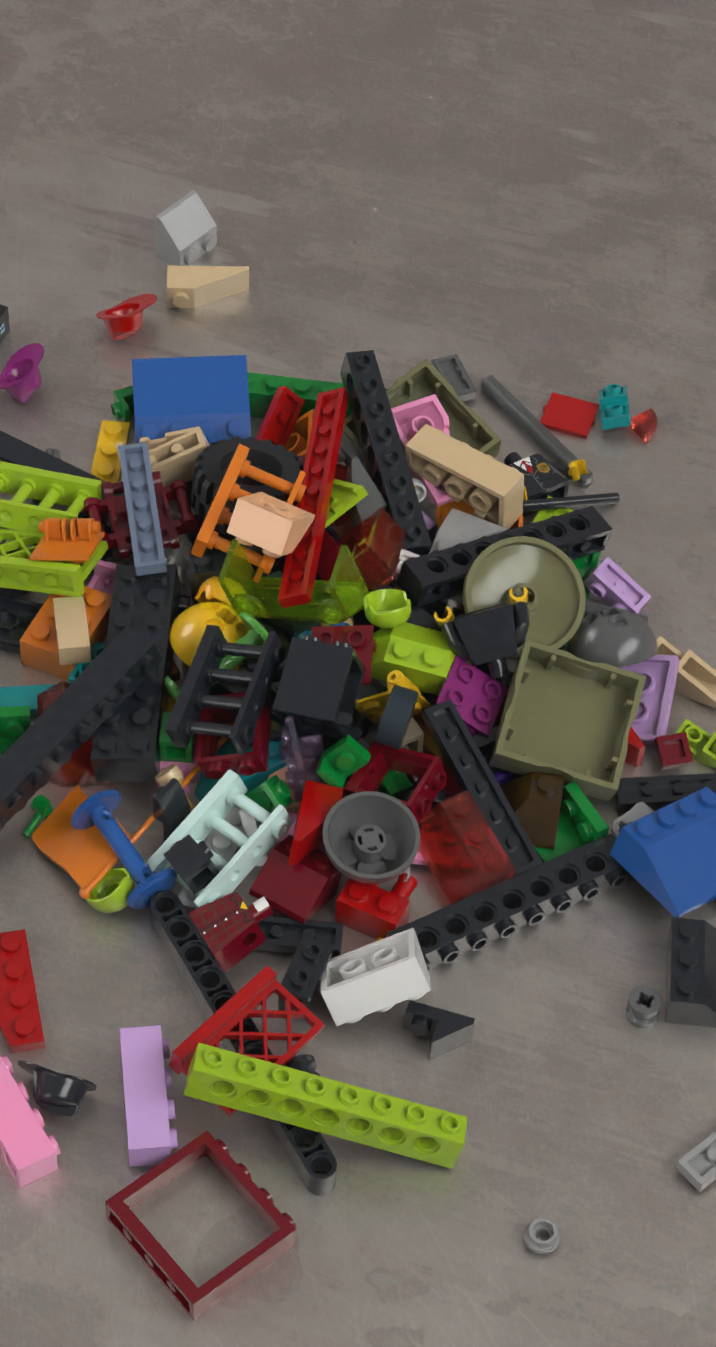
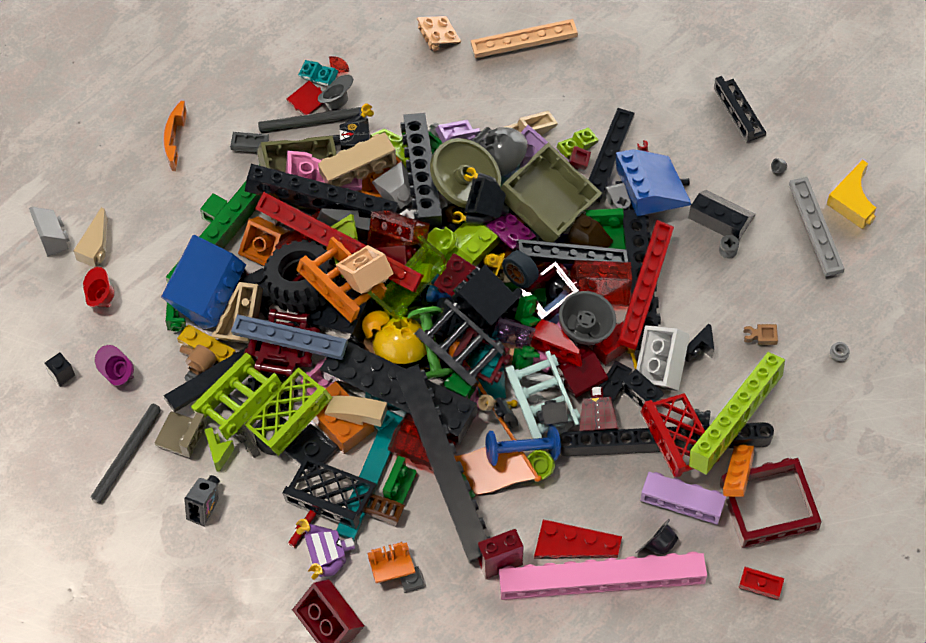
camera: 60 degrees left, 10 degrees up
orange hinge [29,518,105,564] -> none
red plate [256,386,305,447] -> none
black bar [523,492,620,512] -> none
none -> orange slope [164,101,187,171]
none -> medium nougat piece [180,345,217,375]
none -> green panel [200,193,227,223]
none -> dark grey piece [318,75,354,111]
none -> red tile [617,220,674,350]
none -> orange plate [723,445,755,497]
none -> red plate [739,567,785,600]
none -> medium nougat plate [743,324,778,345]

